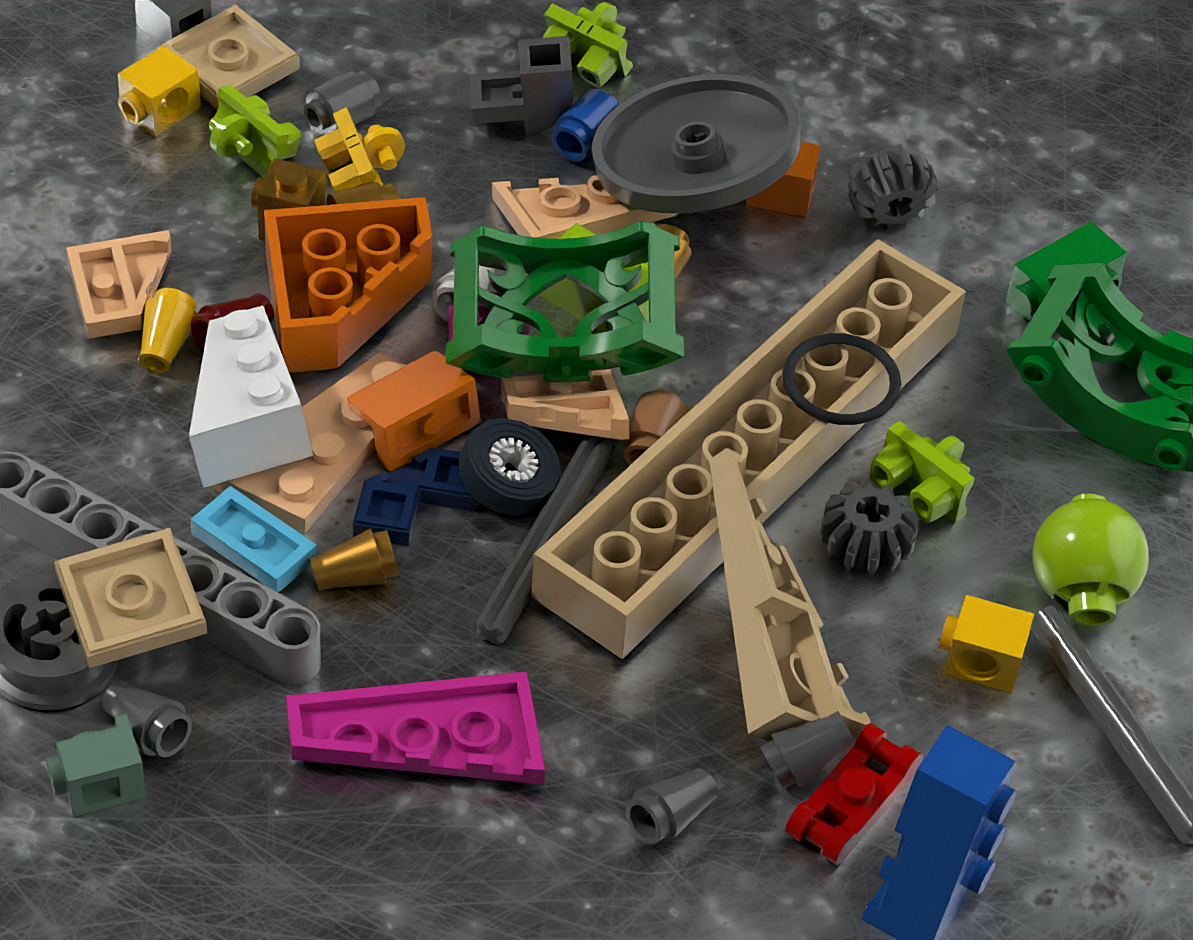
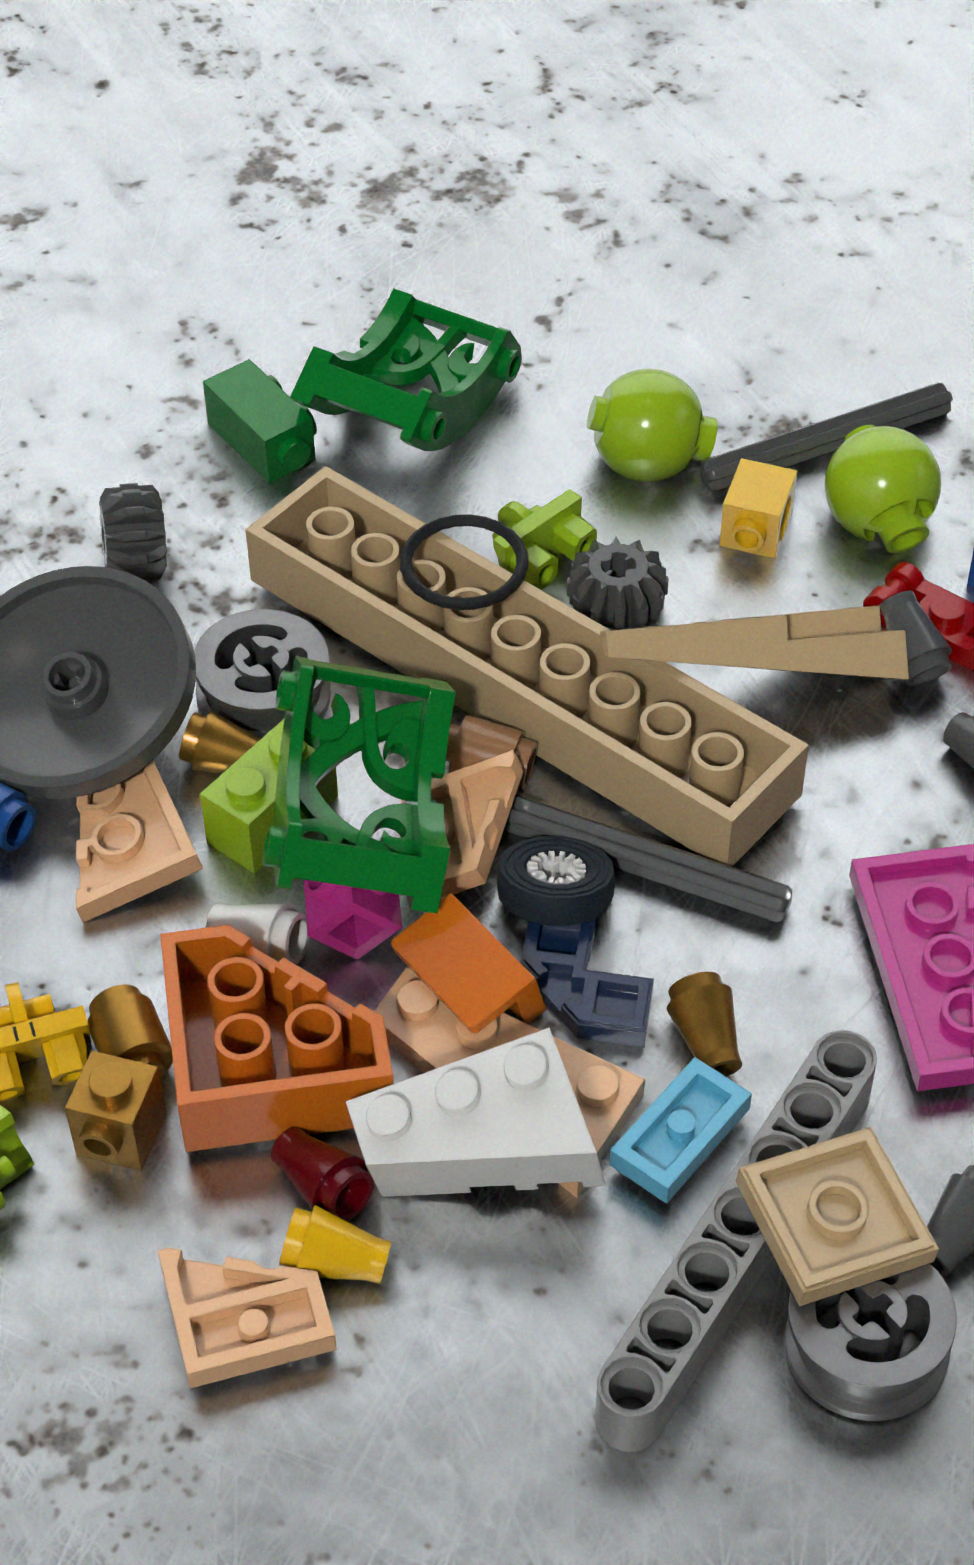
camera: 85 degrees left, 0 degrees up
none -> flat silver wheel [194,609,331,739]
none -> lime brick [824,425,942,553]

